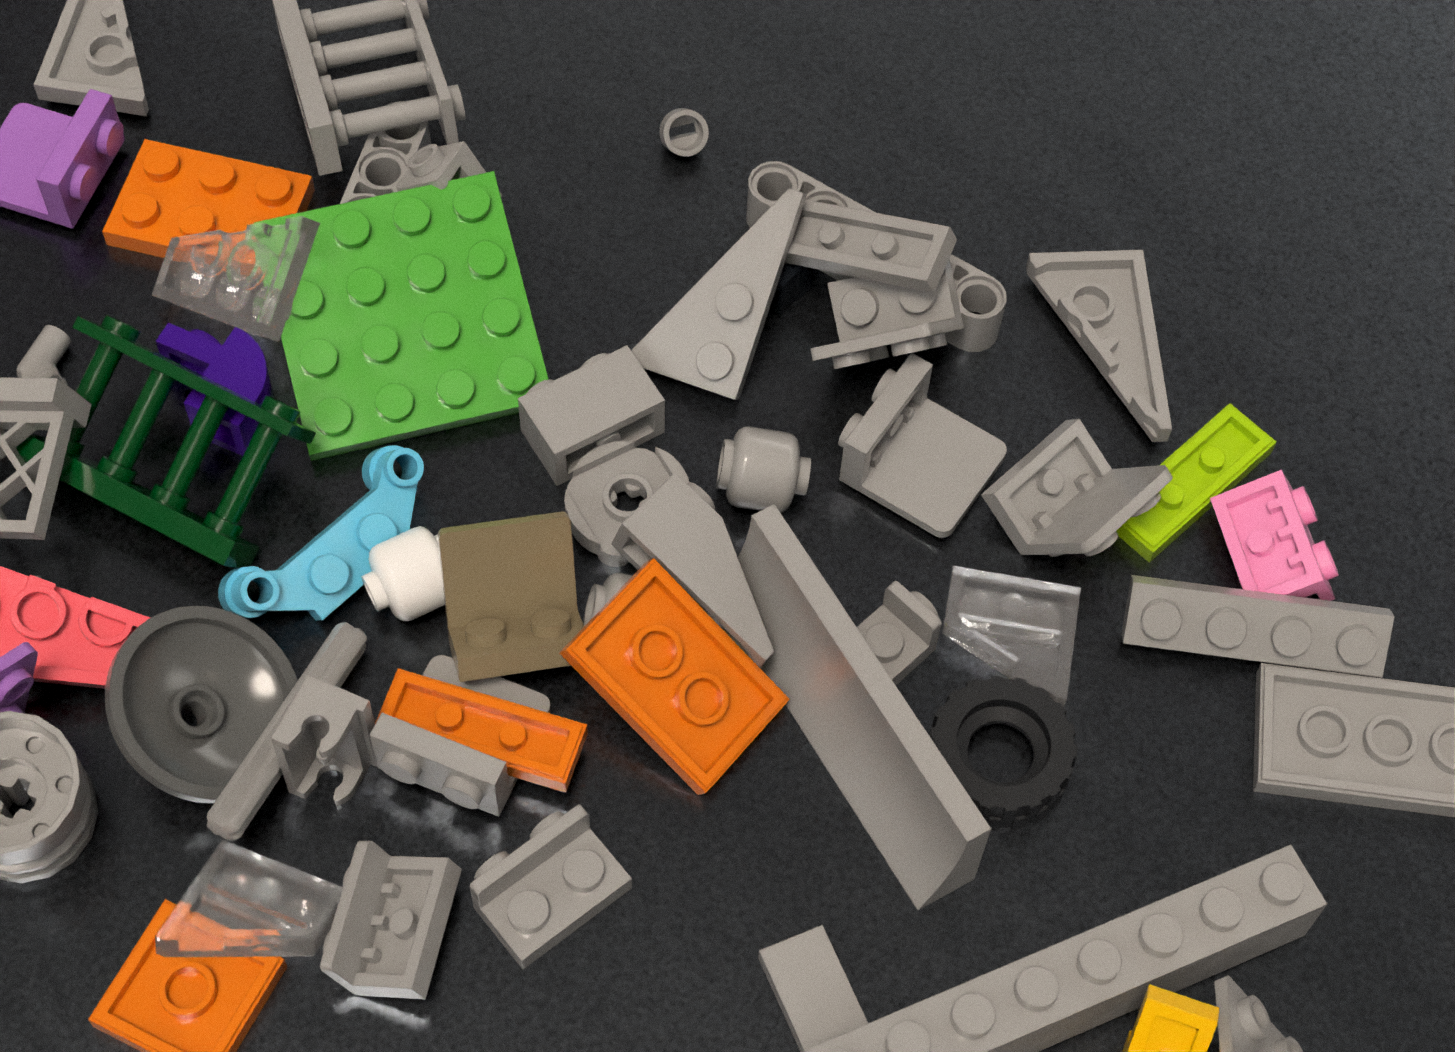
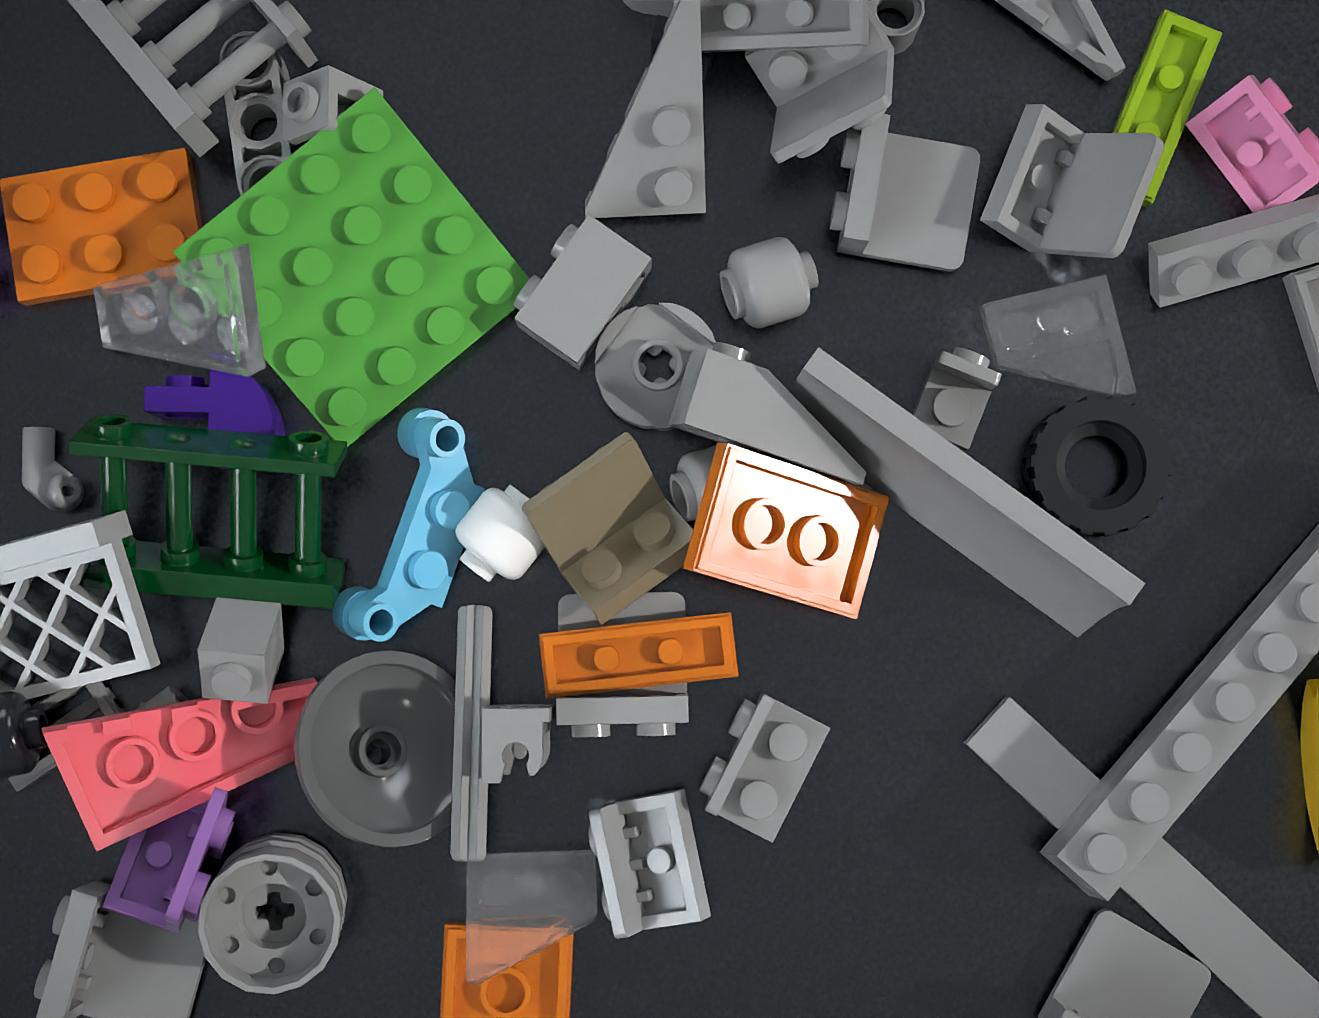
camera: 20 degrees left, 25 degrees up
none -> light grey brick [197,597,284,704]

